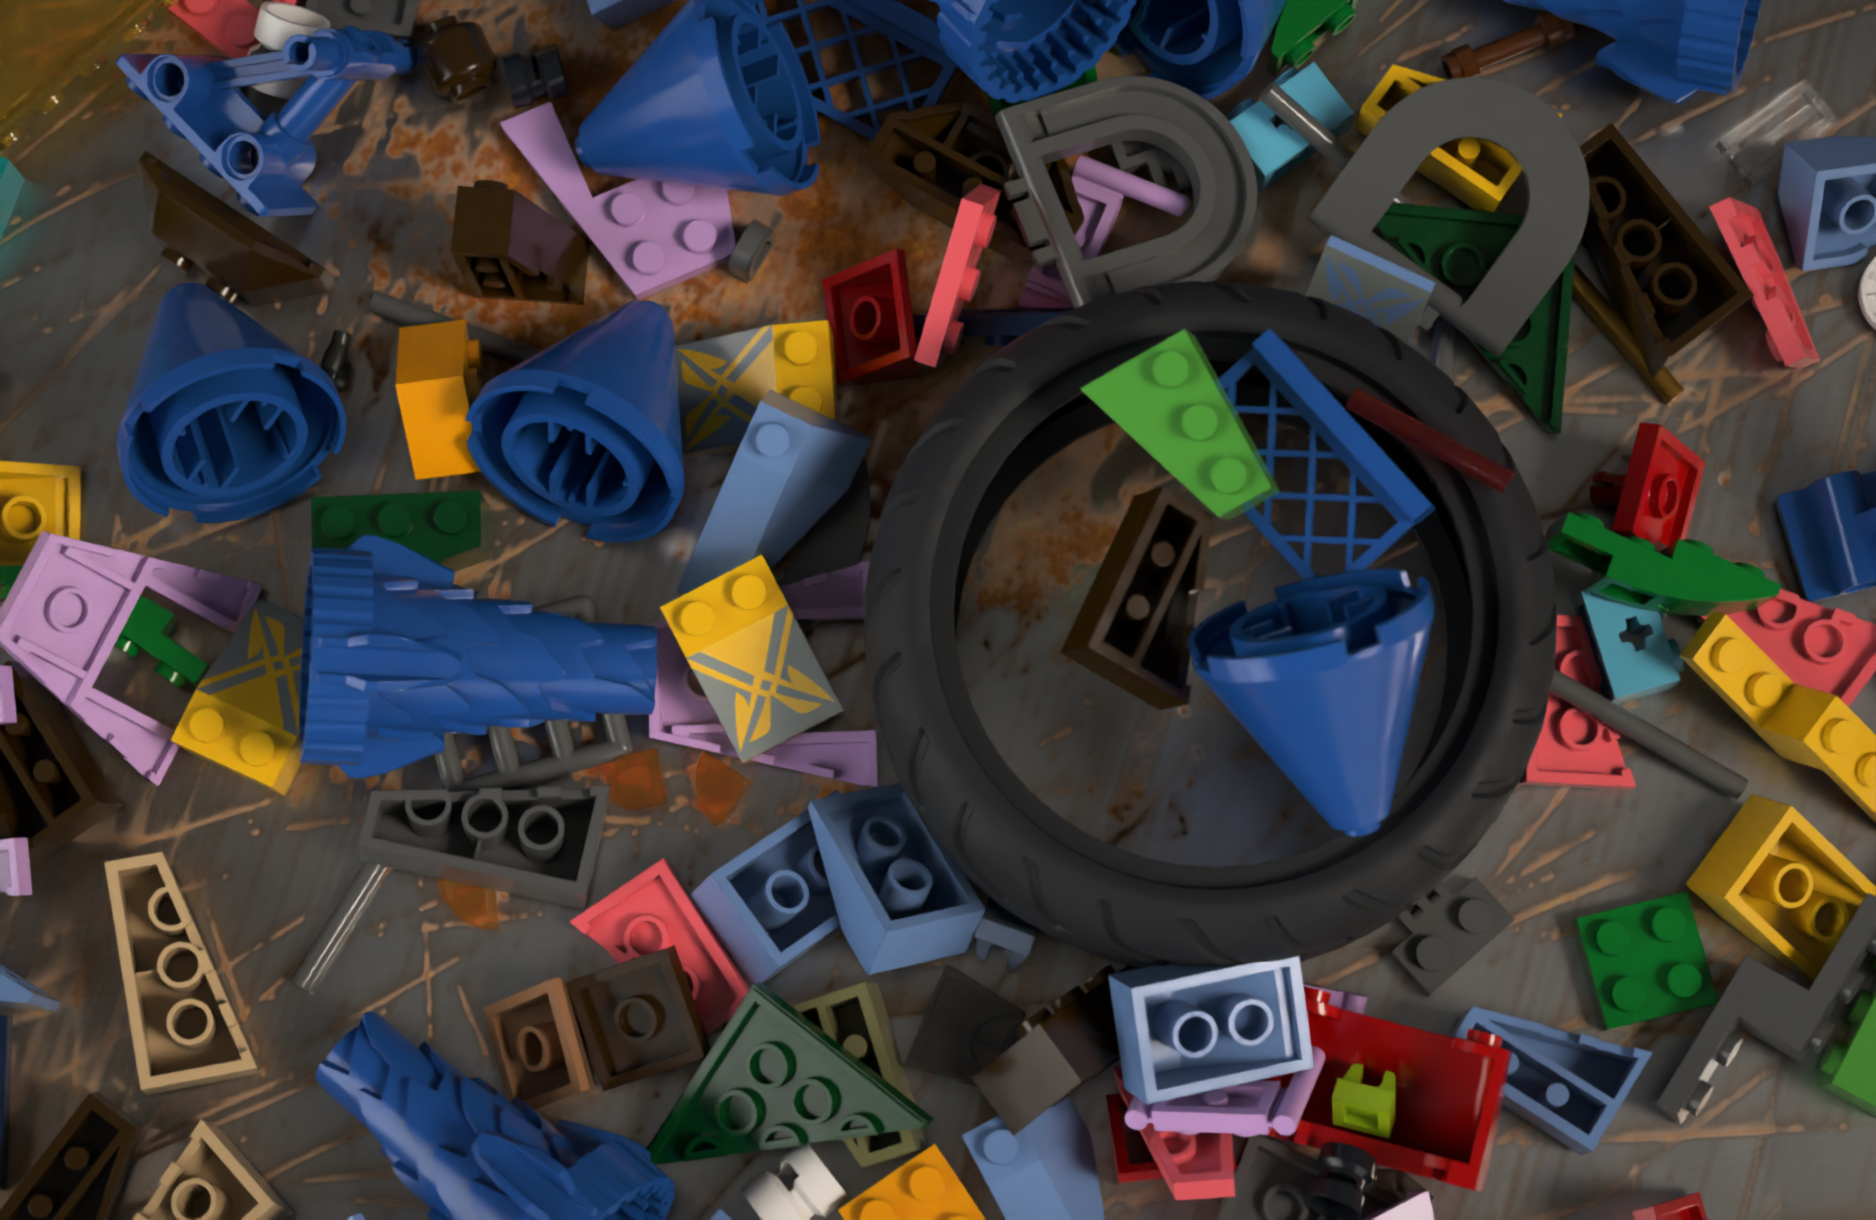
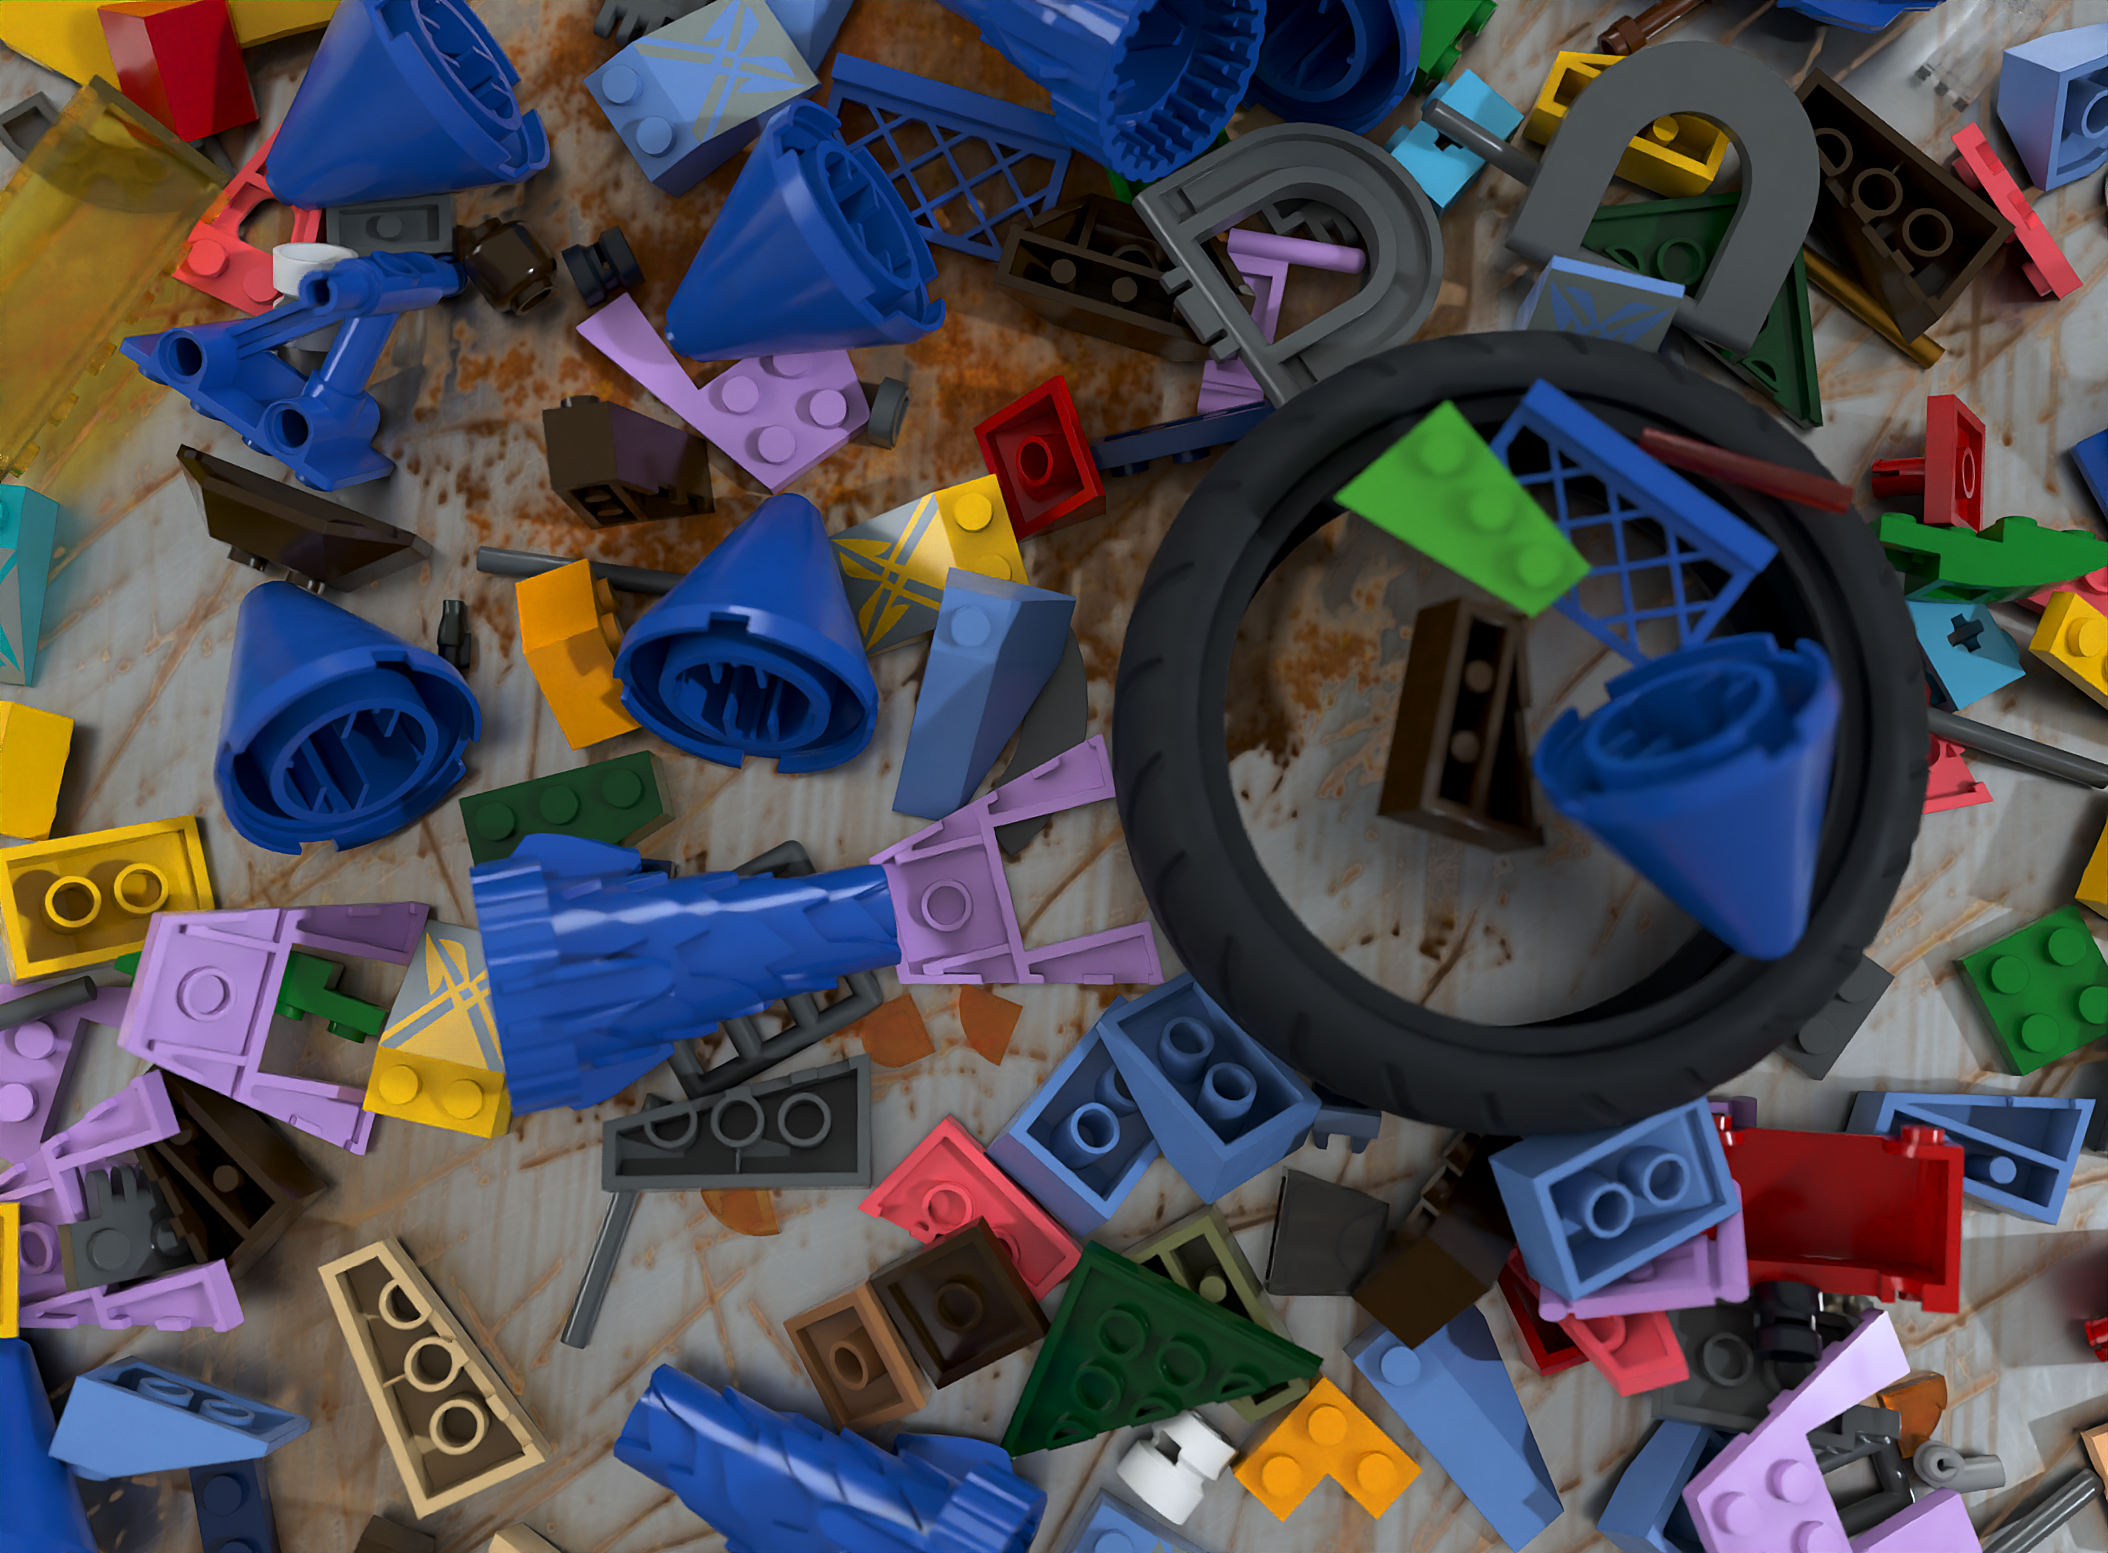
camera: 15 degrees left, 5 degrees up
yellow slope [660,554,844,763] -> none
coral wing [914,184,1002,368] -> none
lime tile [1332,1063,1396,1139] -> none

